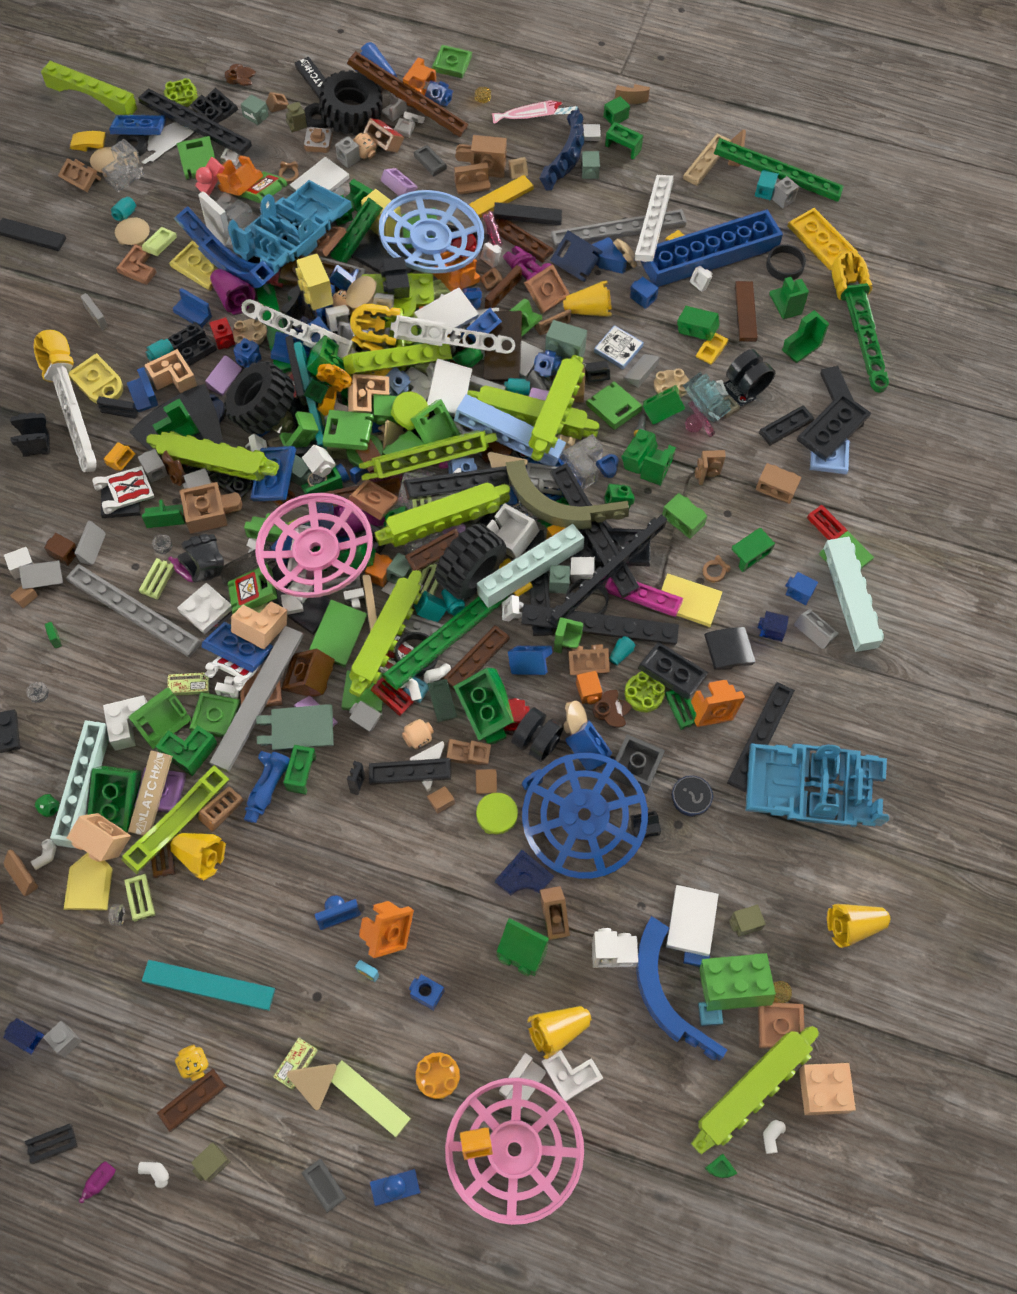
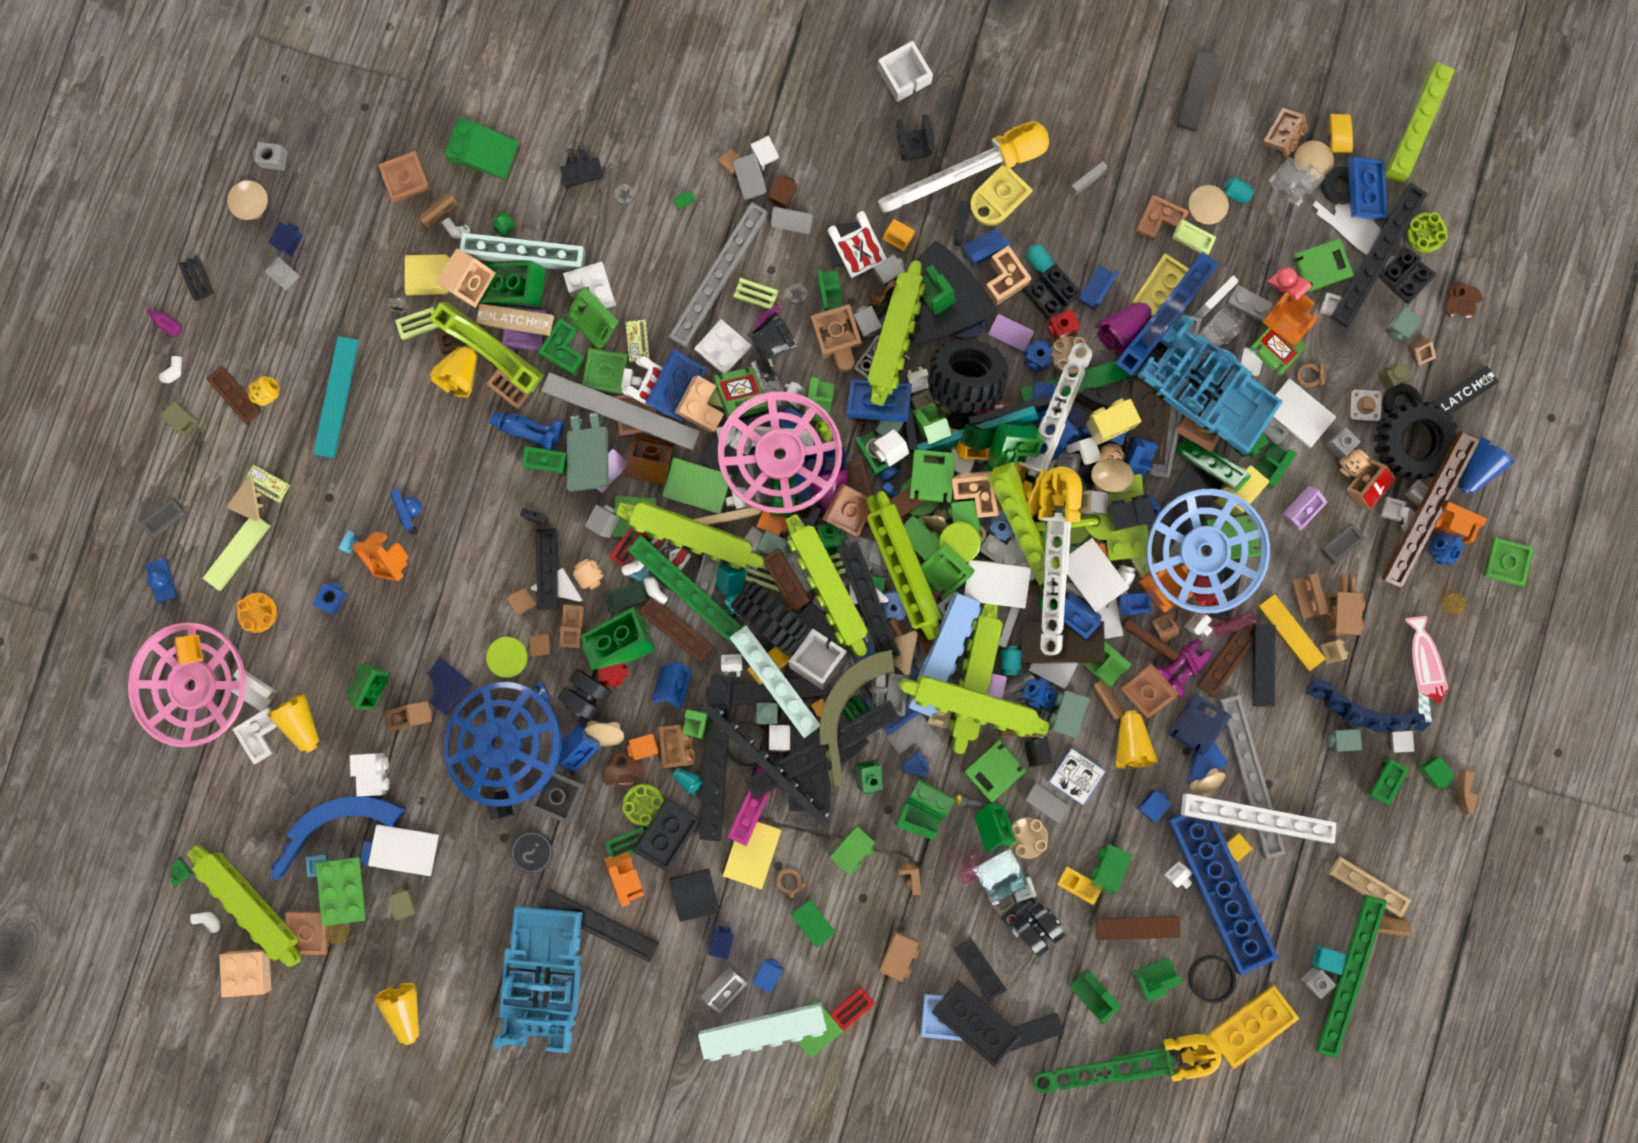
camera: 85 degrees right, 20 degrees up
light orange dish [316,364,353,392] -> none

